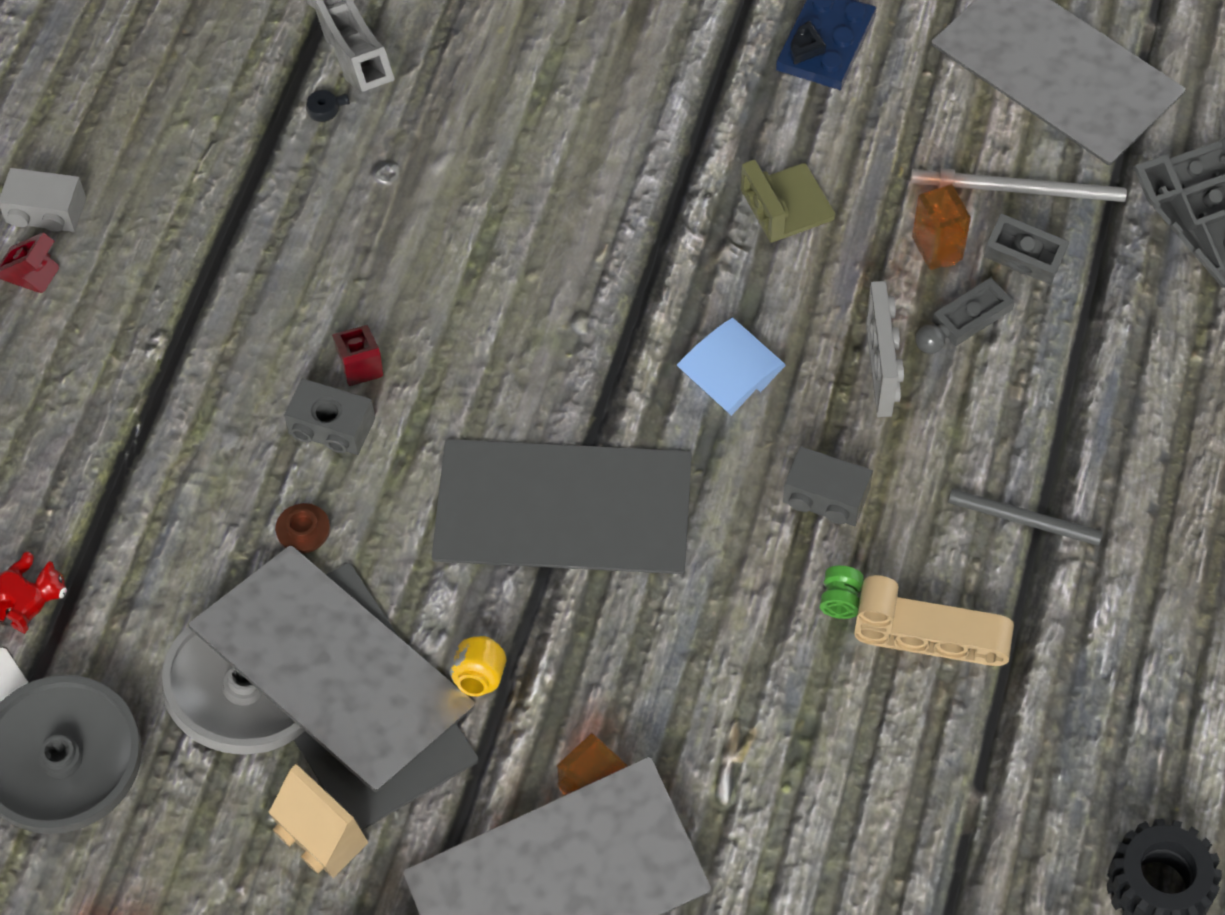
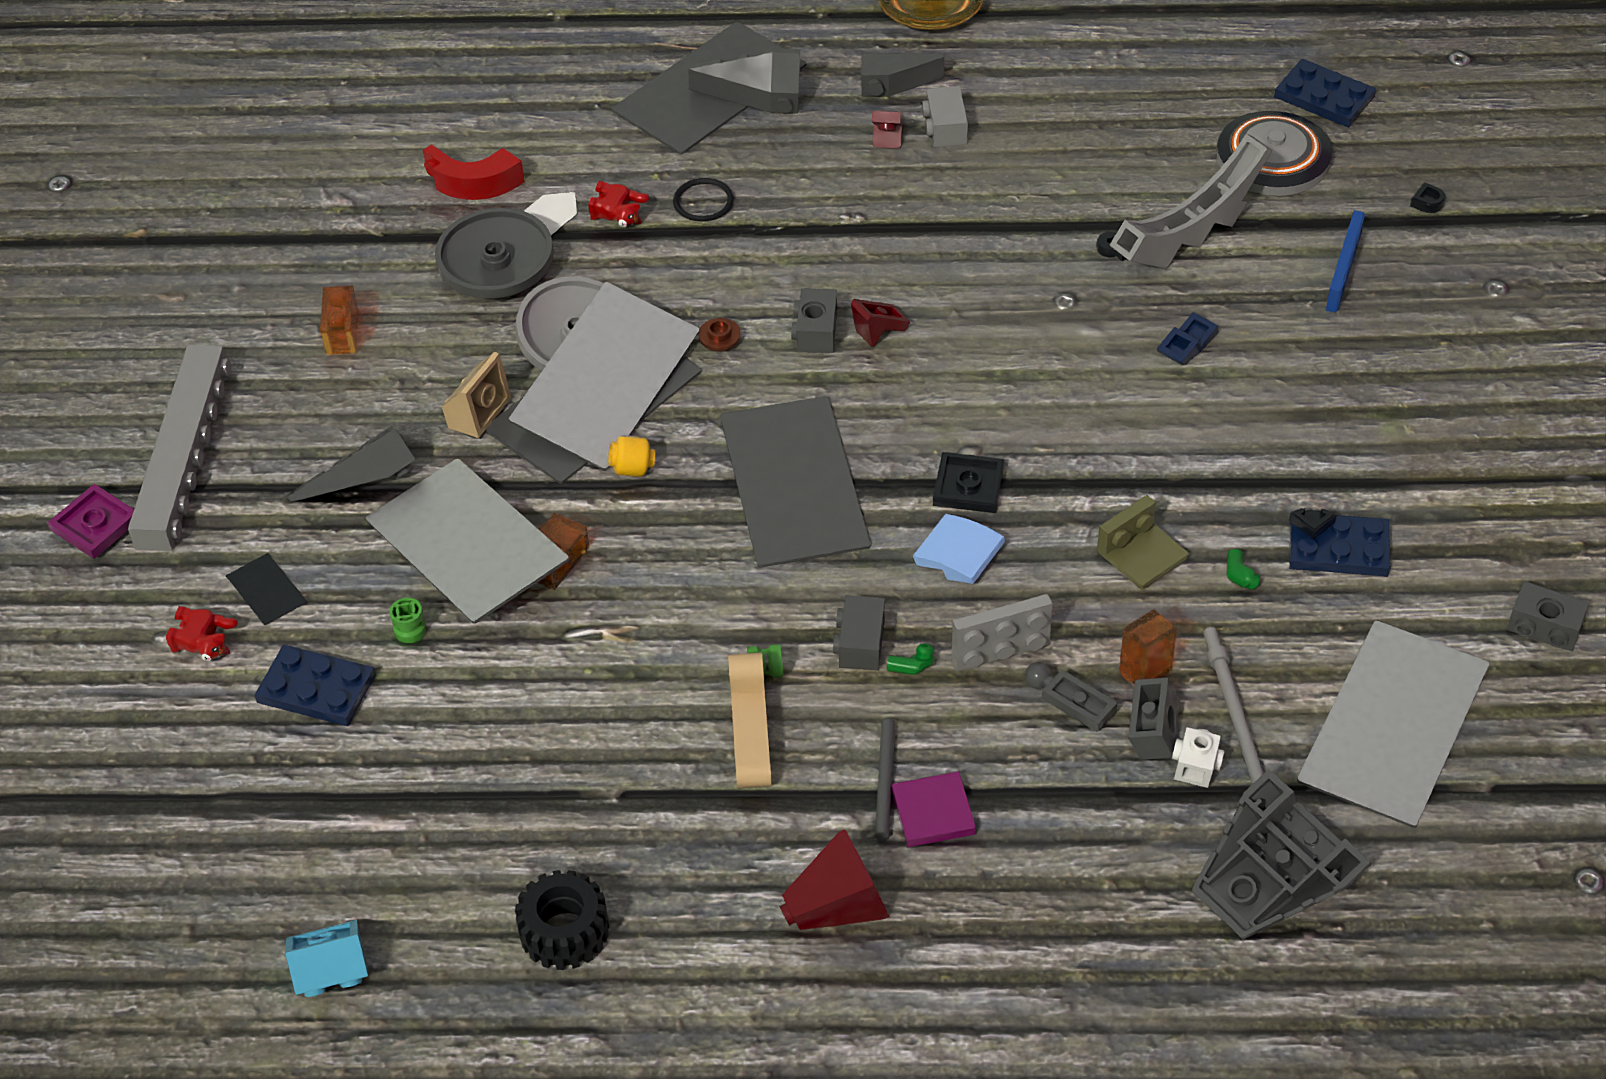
camera: 75 degrees right, 10 degrees down
none -> black tyre [673,178,734,222]
none -> dark red slope [780,829,890,930]
none -> green arm [887,643,935,675]
none -> magenta tile [891,771,976,848]
none -> black tile [933,452,1004,513]
none -> dark blue slope [1157,312,1219,365]
none -> white brick [1172,727,1224,788]
none -> green arm [1226,549,1261,590]

